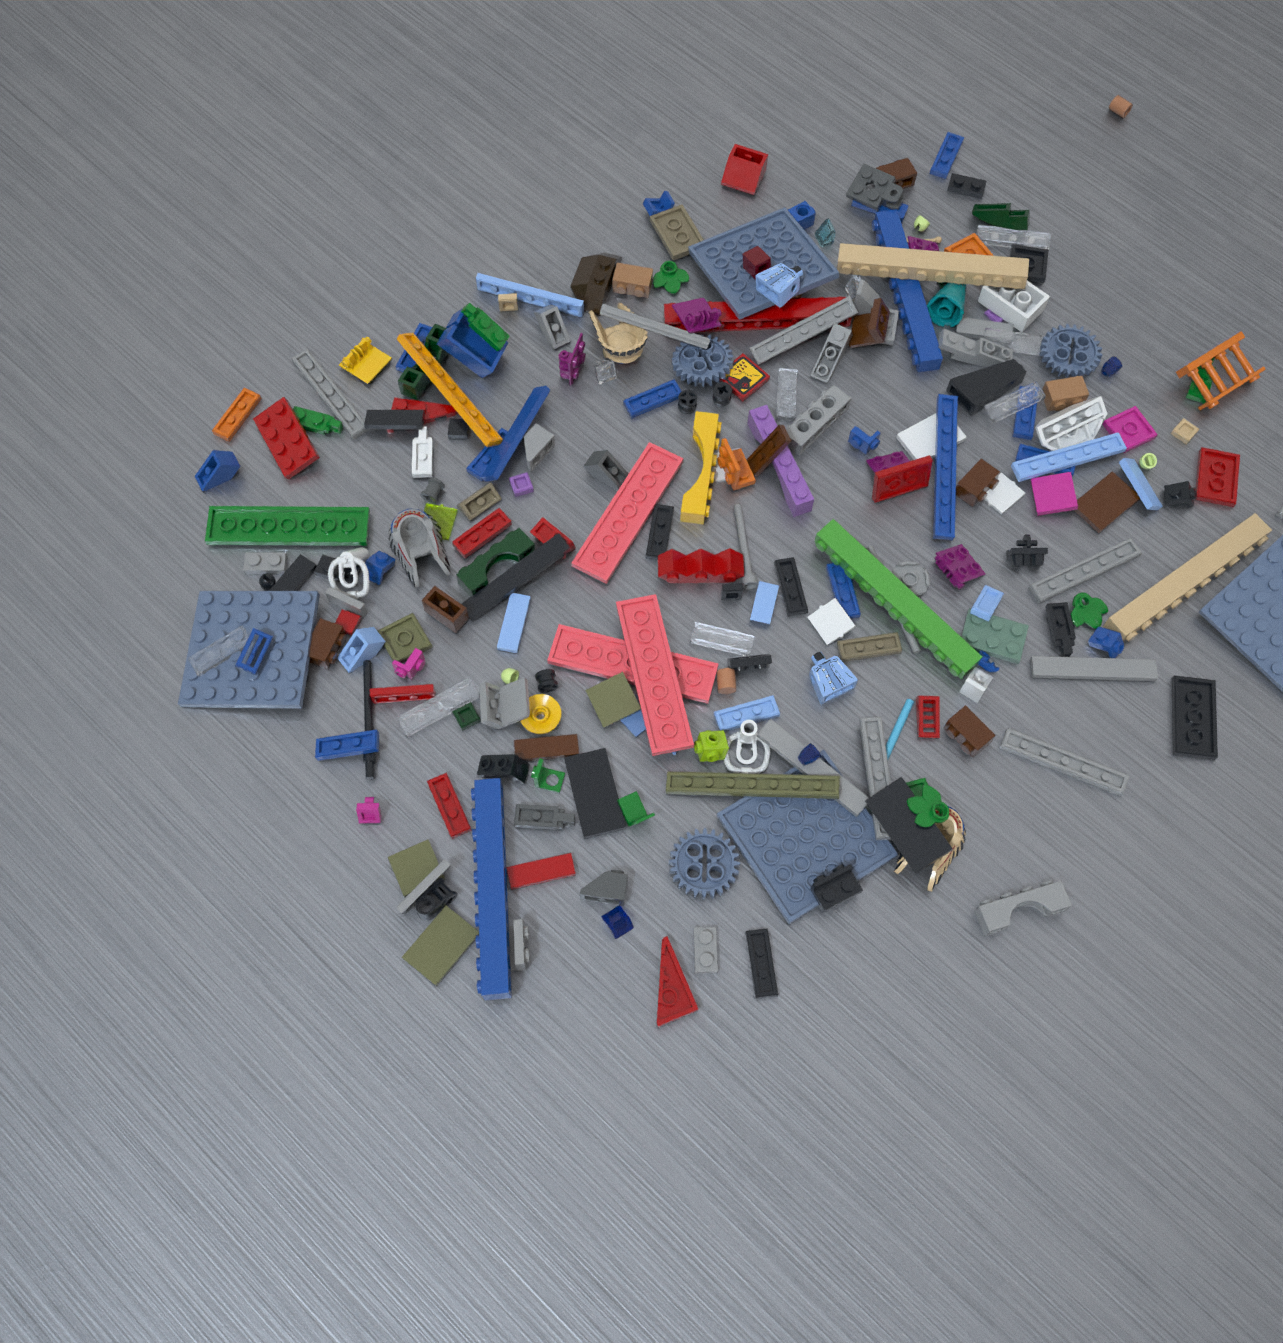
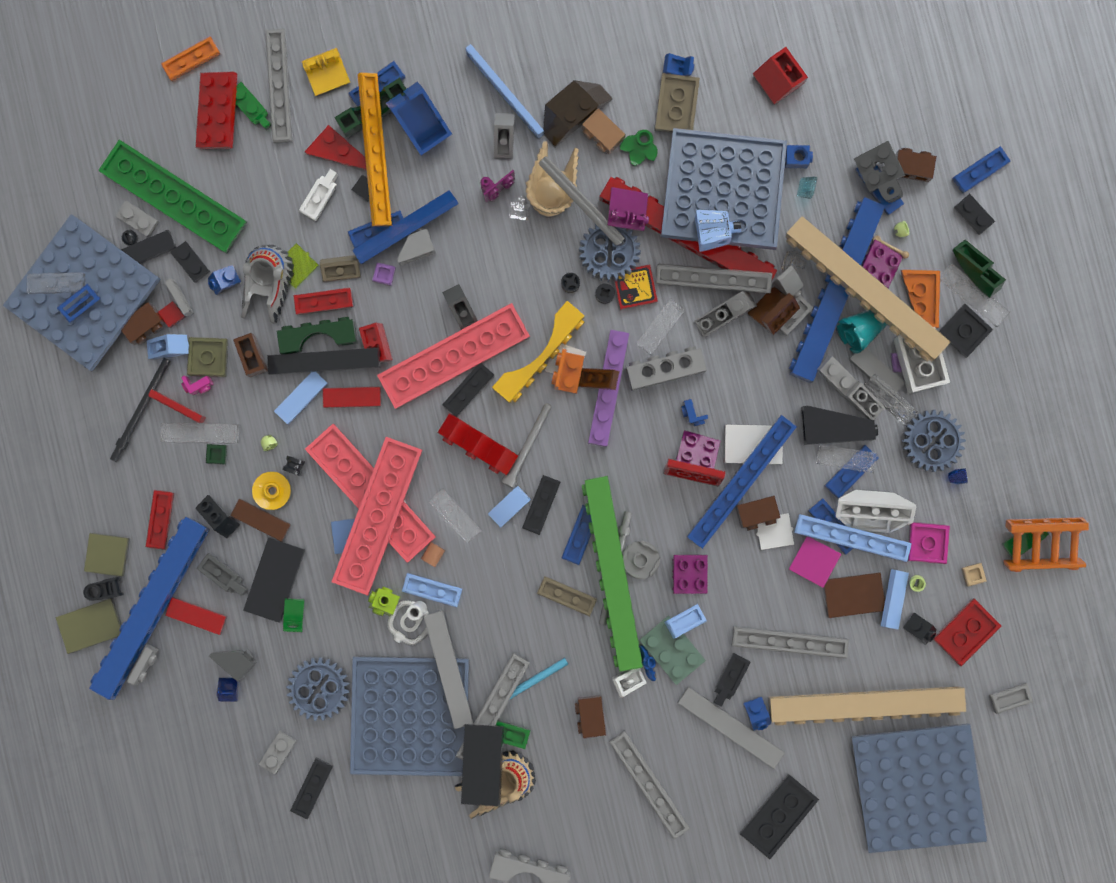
camera: 35 degrees right, 20 degrees up
blue slope [194,450,241,491] -> none
blue tile [315,730,379,761] -> none
white piece [328,547,370,600] -> none
dark pink tile [356,797,382,823] -> none
black tile [364,410,425,430] -> none
light grey tile [396,860,451,914] -> none
dark grey bush [420,477,445,504] -> none
green hinge [461,303,510,351] -> none
light grey bracket [479,678,530,729] -> none
tan tile [498,293,518,311] -> none
green bracket [531,758,565,793] -> none
olive tile [585,672,641,728] -> none
blue tile [623,379,682,418] -> none
red wing [657,936,699,1028] -> none
olive tile [666,772,840,799] -> none
black tile [721,583,743,600] -> none
black plate [727,654,772,671] -> none
dark red brick [742,246,771,280] -> none
clear blue hose [797,743,821,766] -> none
white piece [808,598,856,646] -> none
light blue torso [809,652,858,705] -> none
black bracket [810,864,863,912] -> none
green plate [907,784,949,827] -> none
red slope [916,696,940,738] -> none
black hips [1006,534,1048,567] -> none
medium nougat brick [1041,376,1089,411] -> none
green plate [1071,592,1108,629] -> none
none -> red tile [323,387,381,408]

